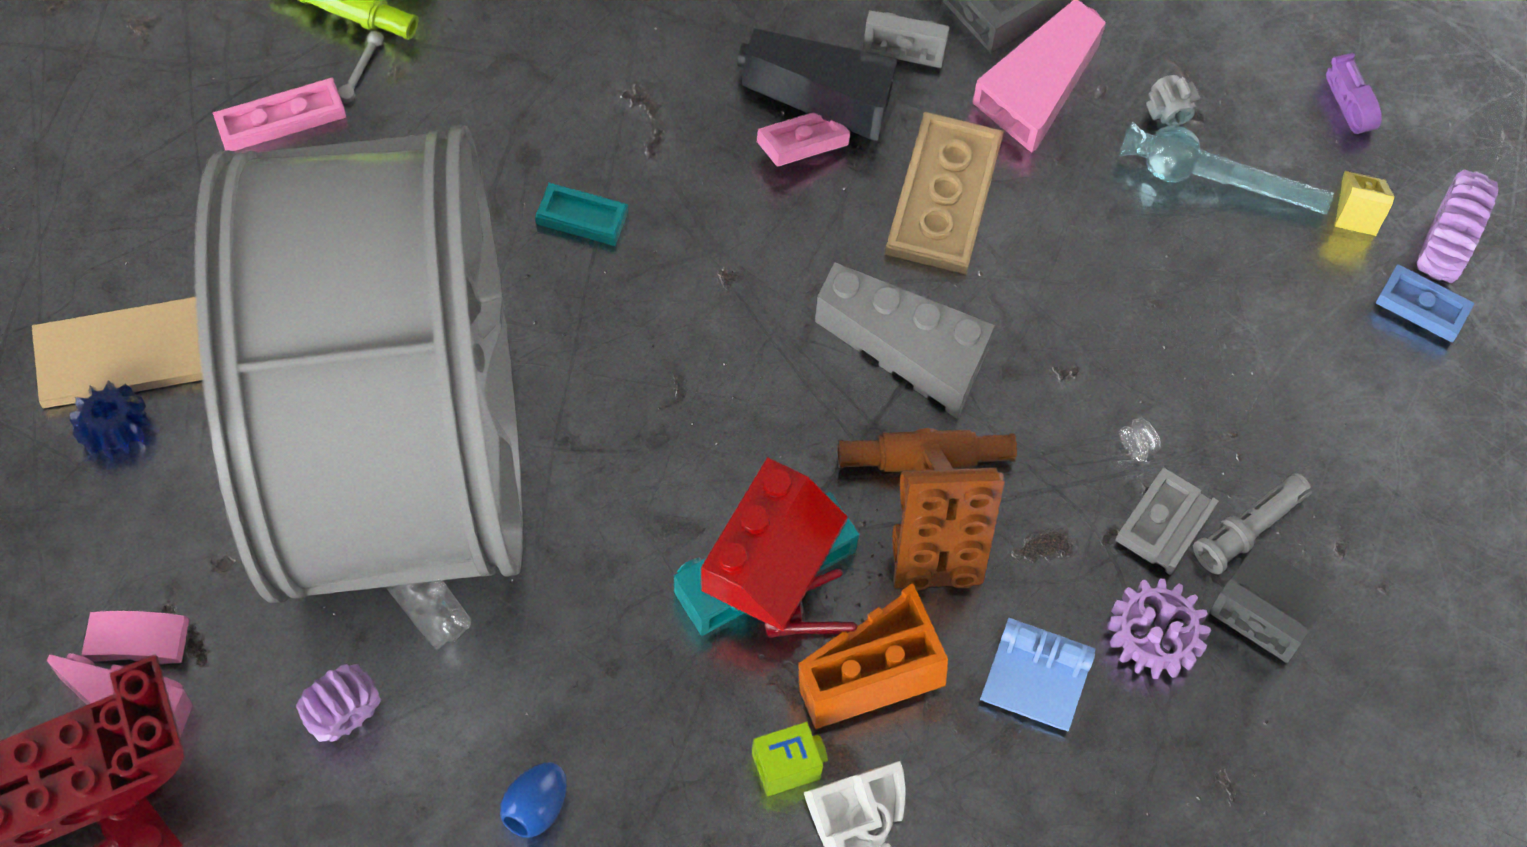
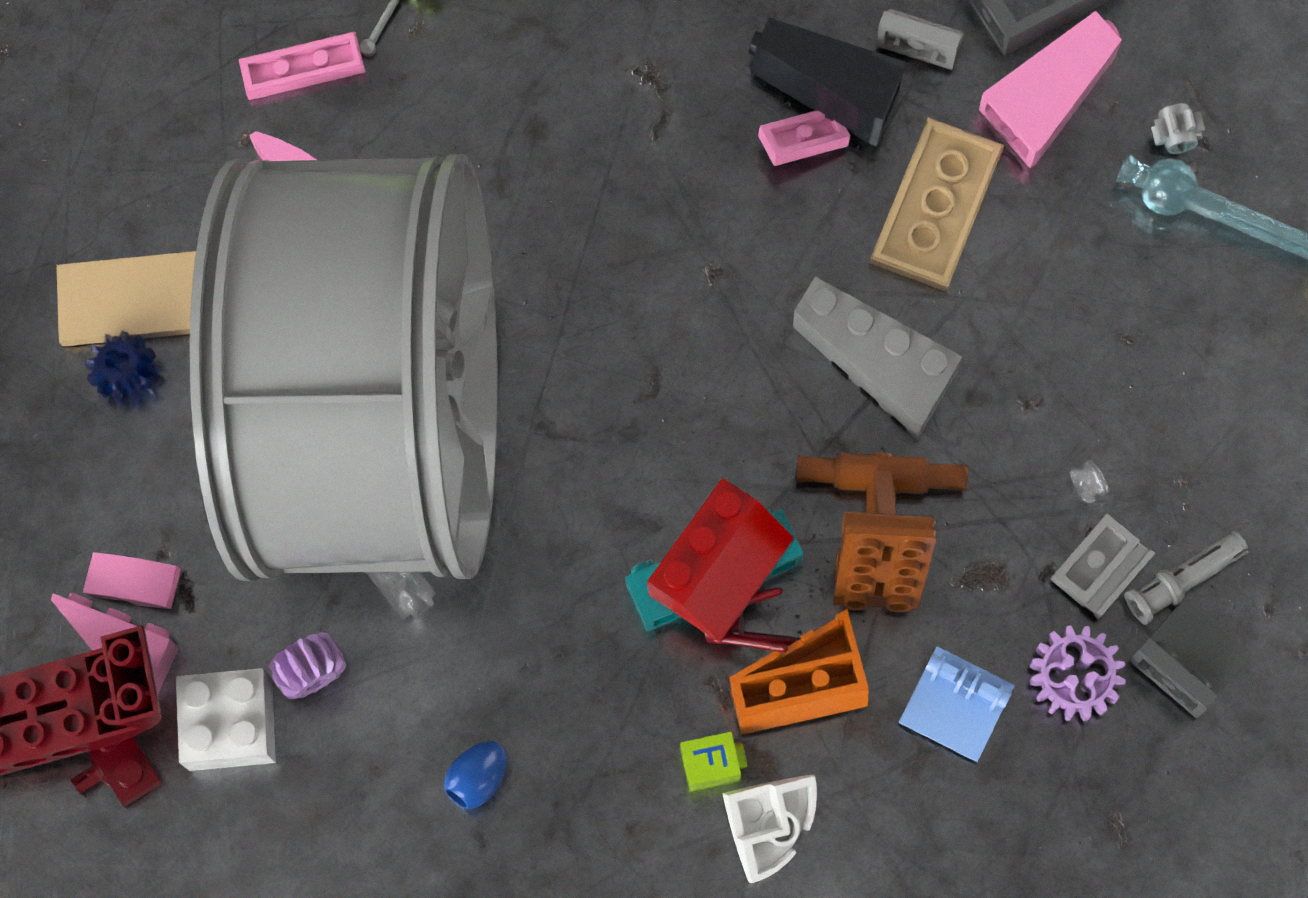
camera: 15 degrees right, 10 degrees up
teal tile [535,183,629,246] -> none
none -> white brick [176,668,276,771]

